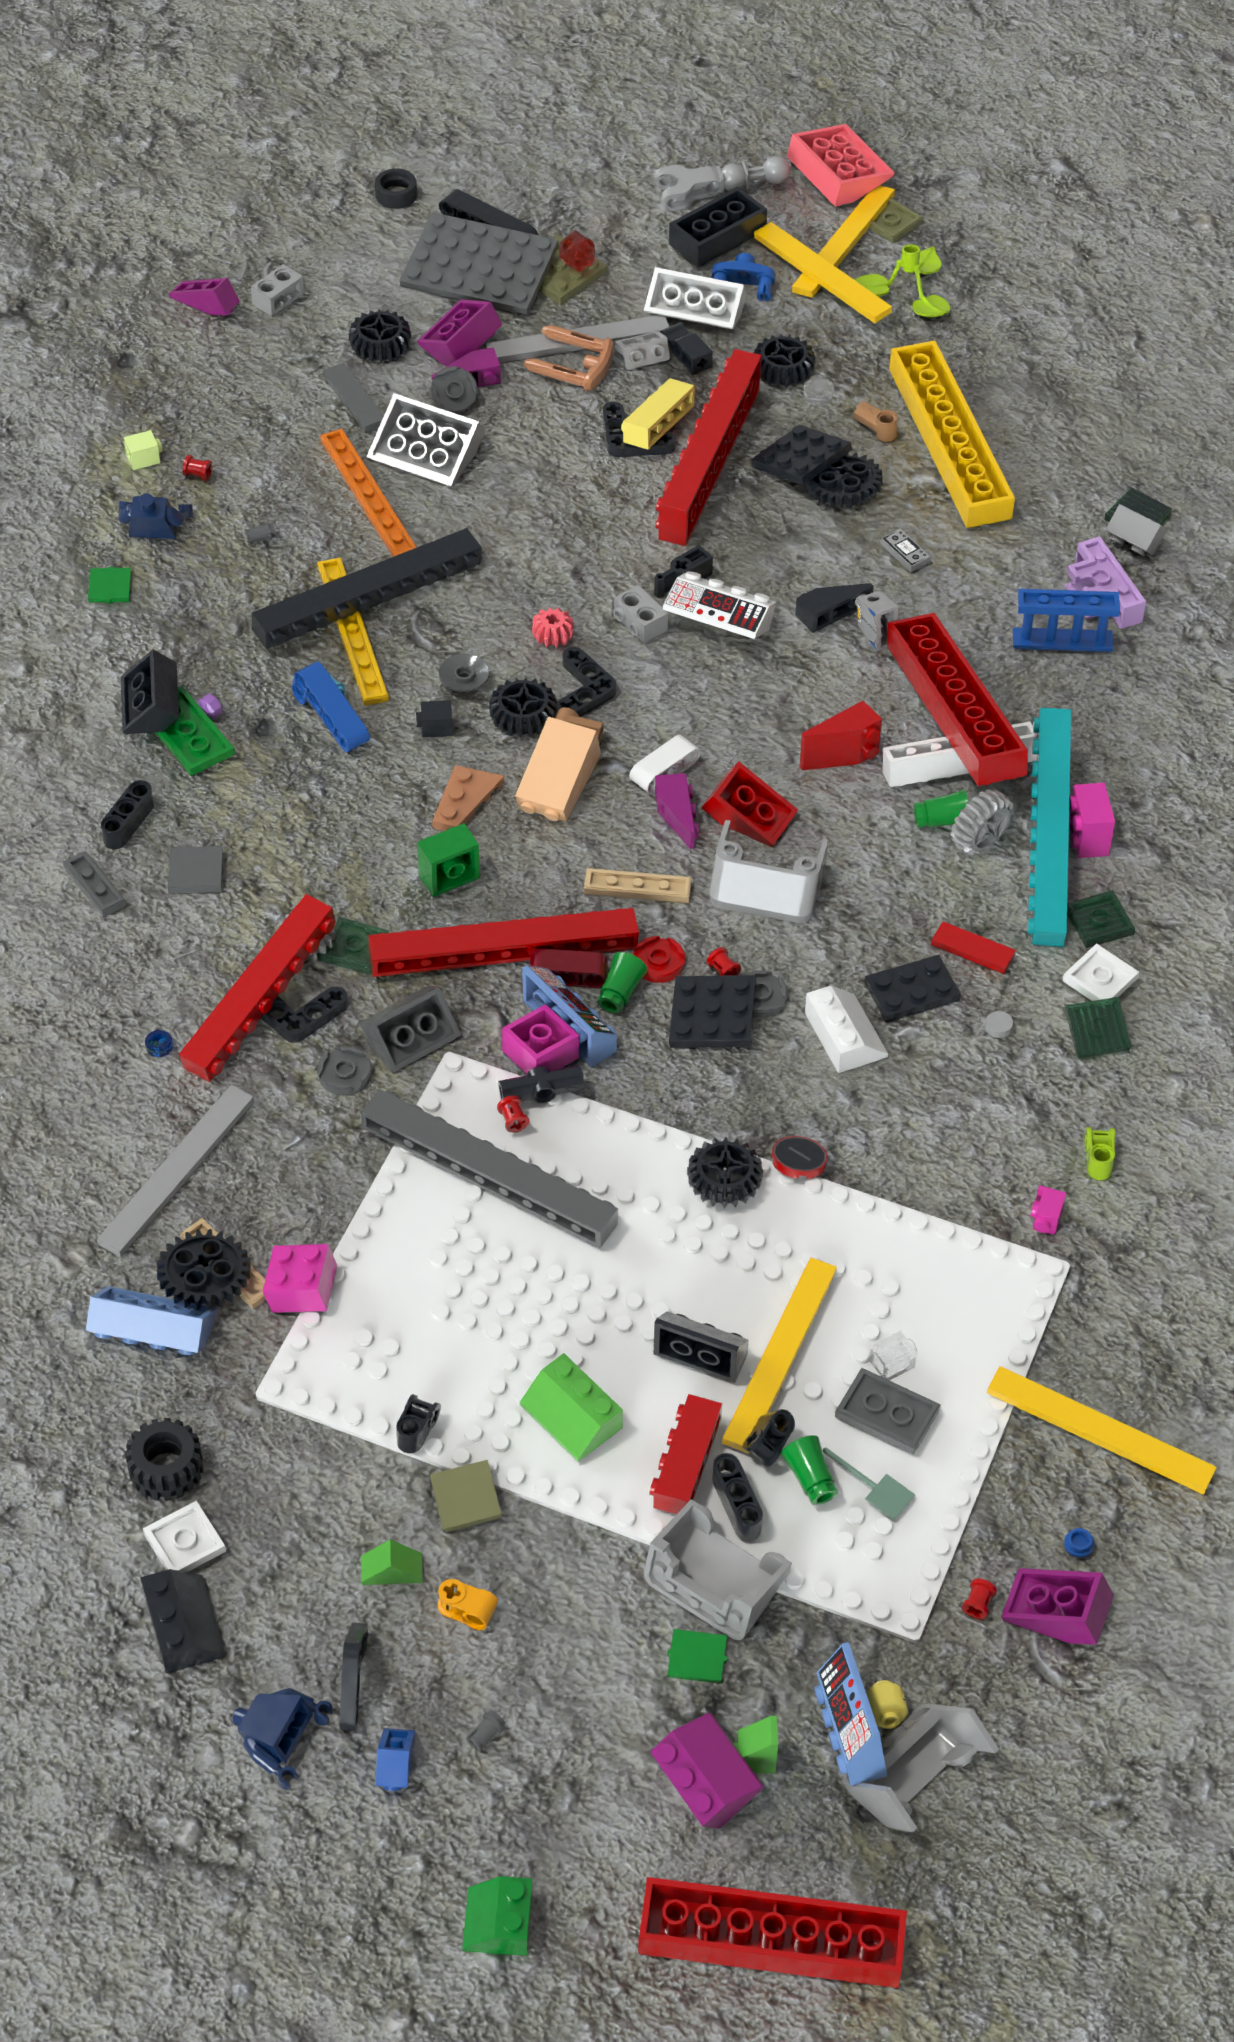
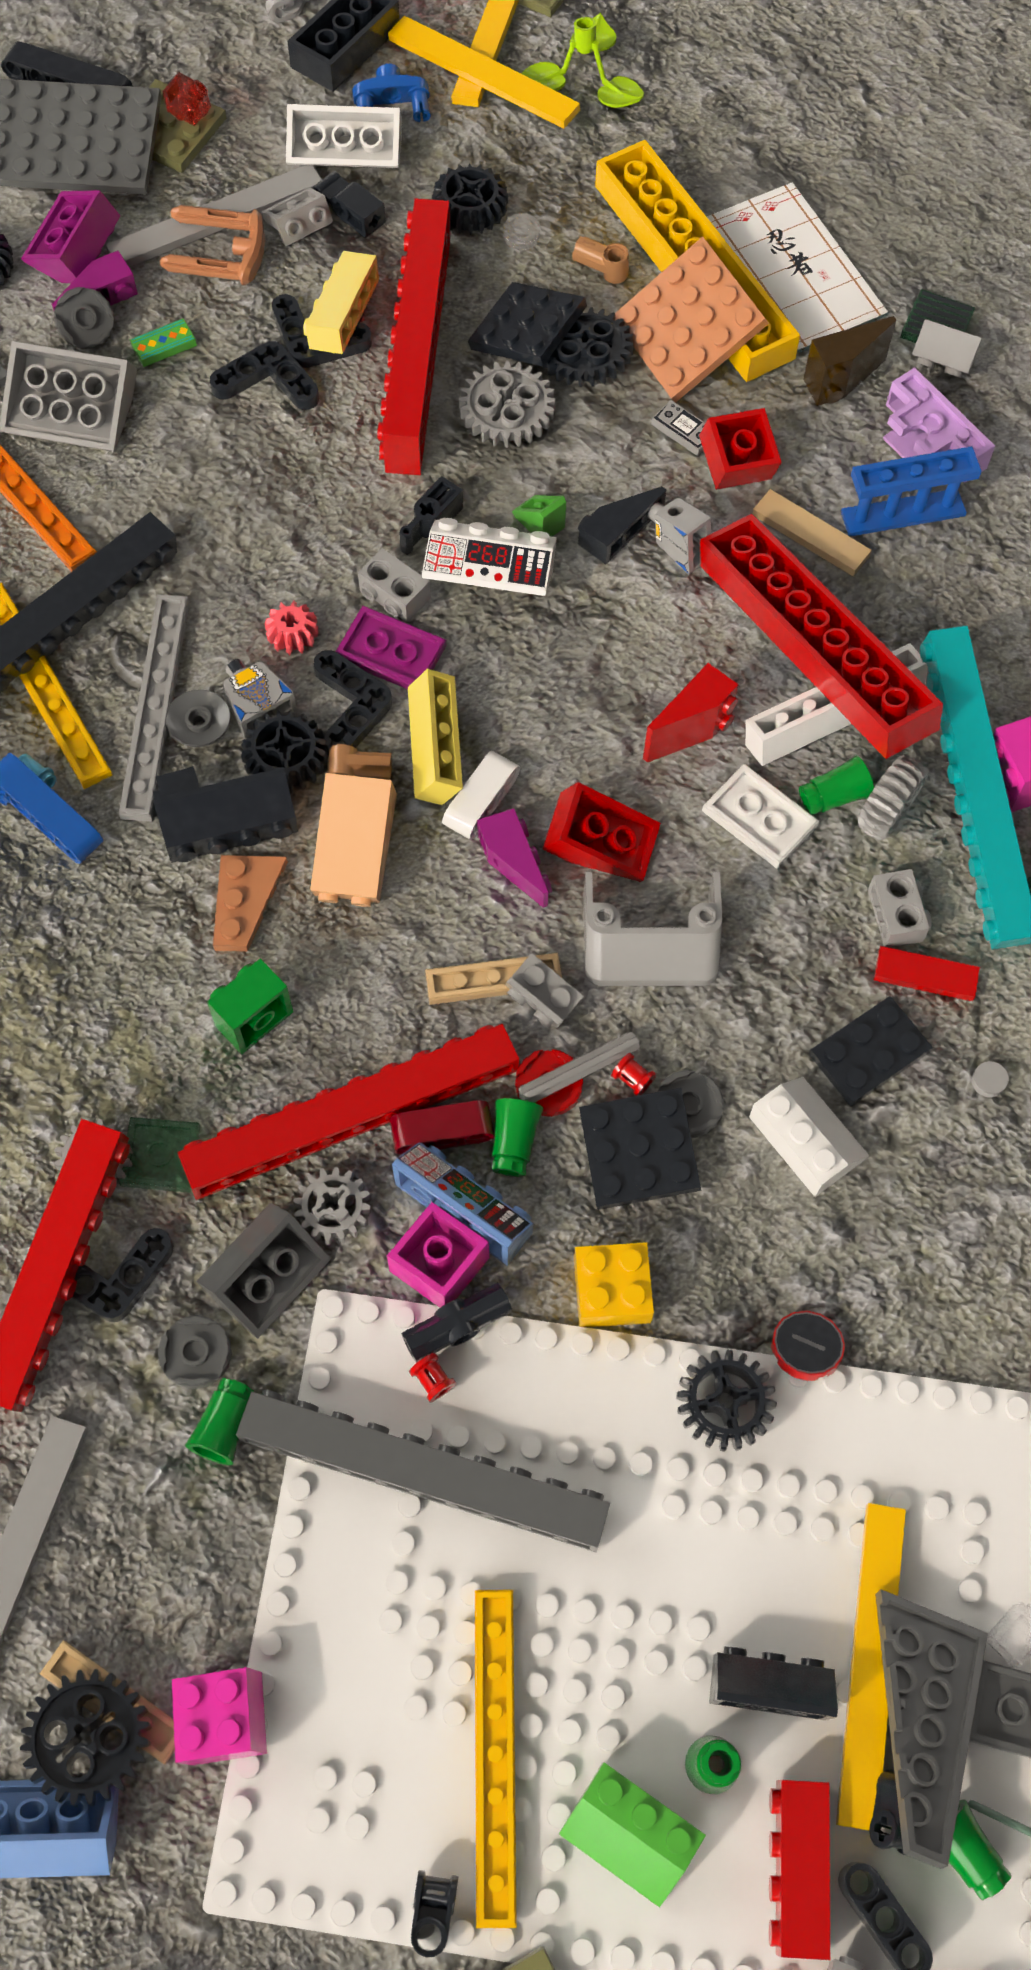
camera: 15 degrees left, 15 degrees up
none -> light grey tile [119,594,190,822]
none -> bright green tile [130,318,197,367]
none -> black slope [153,767,299,863]
none -> green plant [185,1378,254,1465]
none -> black beam [210,341,319,410]
none -> torso [223,659,297,738]
none -> light grey gear [293,1167,371,1245]
none -> magenta tile [335,606,447,690]
none -> light yellow brick [408,669,463,805]
none -> light grey gear [459,361,555,448]
none -> yellow tile [475,1590,517,1928]
none -> light grey bracket [505,953,584,1028]
none -> bright green slope [512,495,566,537]
none -> light grey axle [519,1032,640,1103]
none -> yellow brick [574,1242,654,1327]
none -> nougat plate [615,236,769,403]
none -> green plant [685,1736,741,1794]
none -> red brick [699,408,782,490]
none -> white tile [702,764,819,869]
none -> white piece [707,182,888,354]
none -> tan tile [752,489,872,576]
none -> dark brown slope [803,316,896,406]
none -> light grey brick [868,869,932,948]
none -> dark grey wing [875,1589,988,1869]

